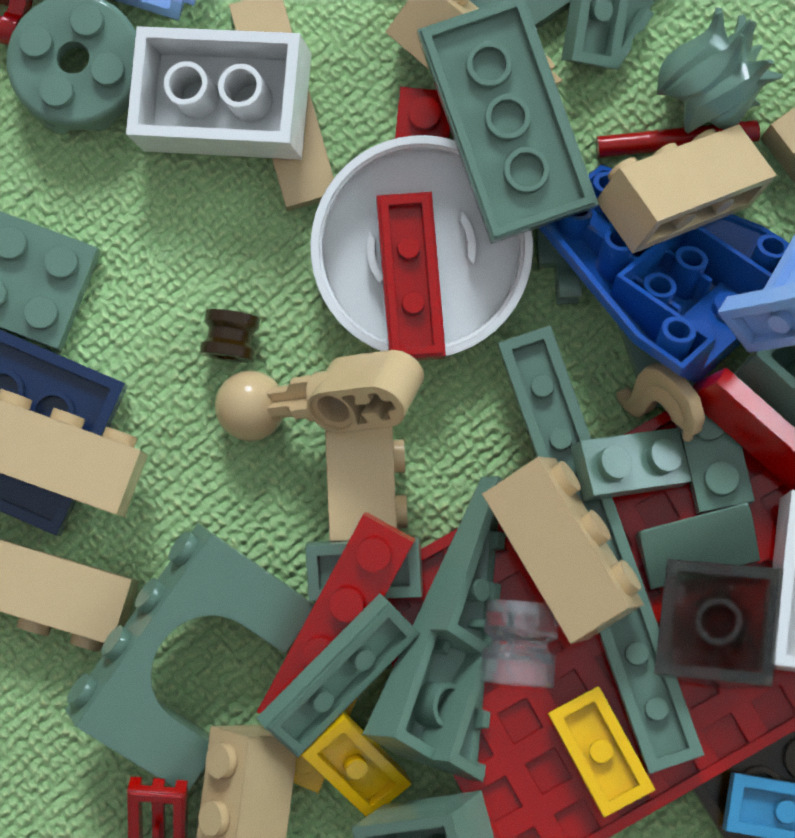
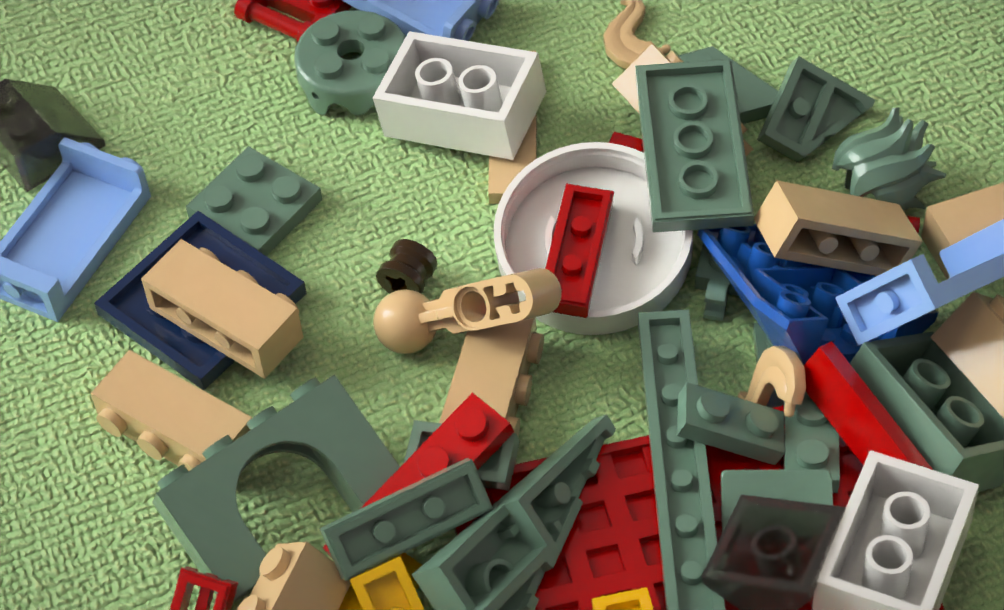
camera: 20 degrees right, 30 degrees down
clear wheel [480,600,559,688] -> none
tan brick [482,457,644,644] -> none

